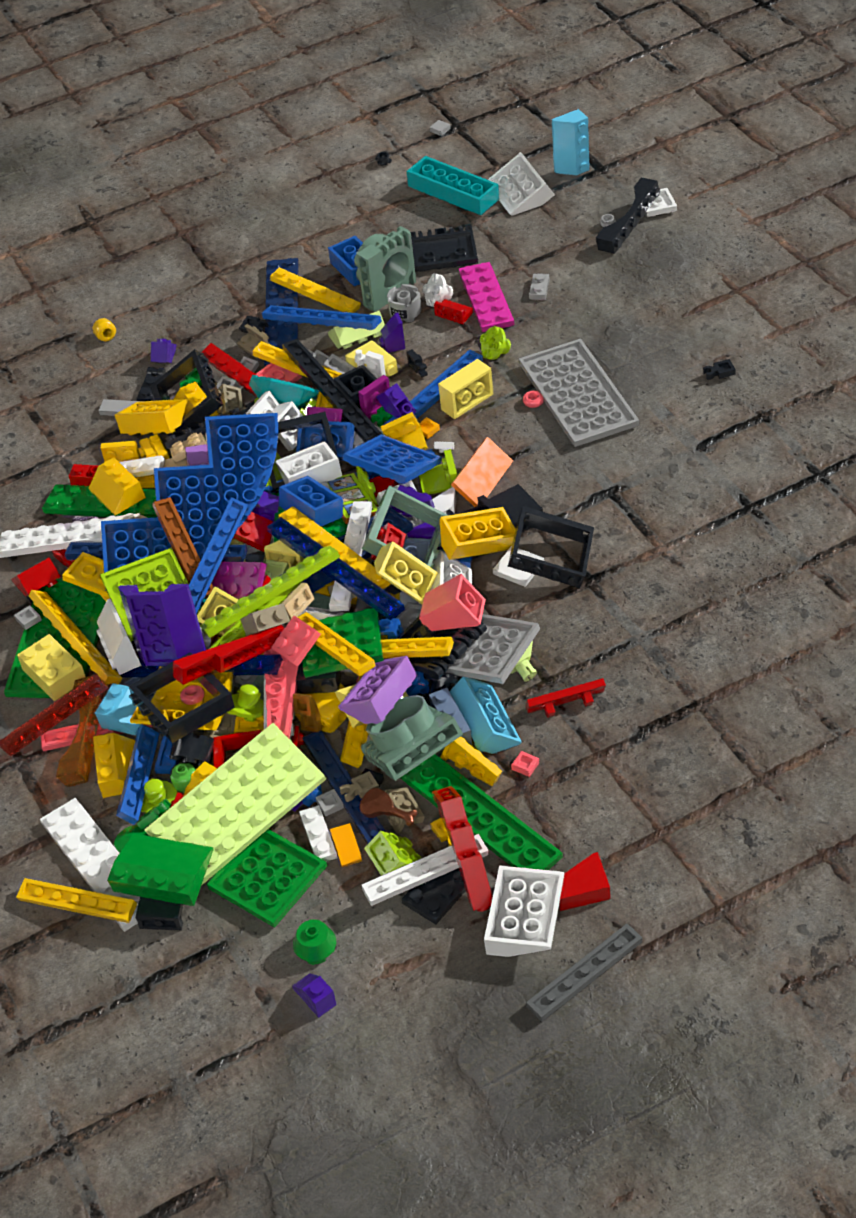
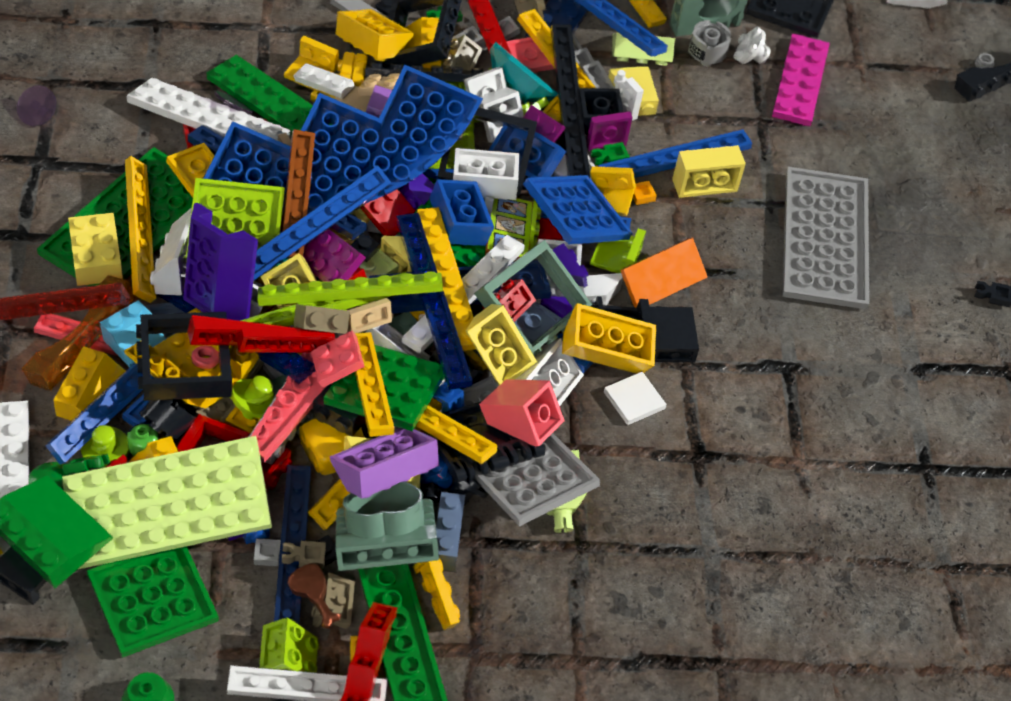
camera: 15 degrees right, 5 degrees up
red slope [11,557,61,597] -> none
light grey plate [14,605,41,630] -> none
red slope [68,464,98,486] -> none
yellow slope [89,457,146,516] -> none
pearl gold slope [293,693,322,732] -> none
white plate [299,805,338,862] -> none
light orange slope [330,823,362,867] -> none
dark purple slope [376,383,417,418] -> none
dark purple slope [379,313,406,353] -> none
black plate [407,349,428,377] -> none
red bracket [434,299,473,324] -> none
white plate [434,442,454,453] -> none
medium azure slope [450,677,522,754] -> none
lime plate [480,326,511,360] -> none
black window [507,506,594,588] -> none
coral tile [511,751,540,777] -> none
coral piece [523,391,544,408] -> none
red hinge [526,678,606,718] -> none
light grey plate [529,274,550,300] -> none

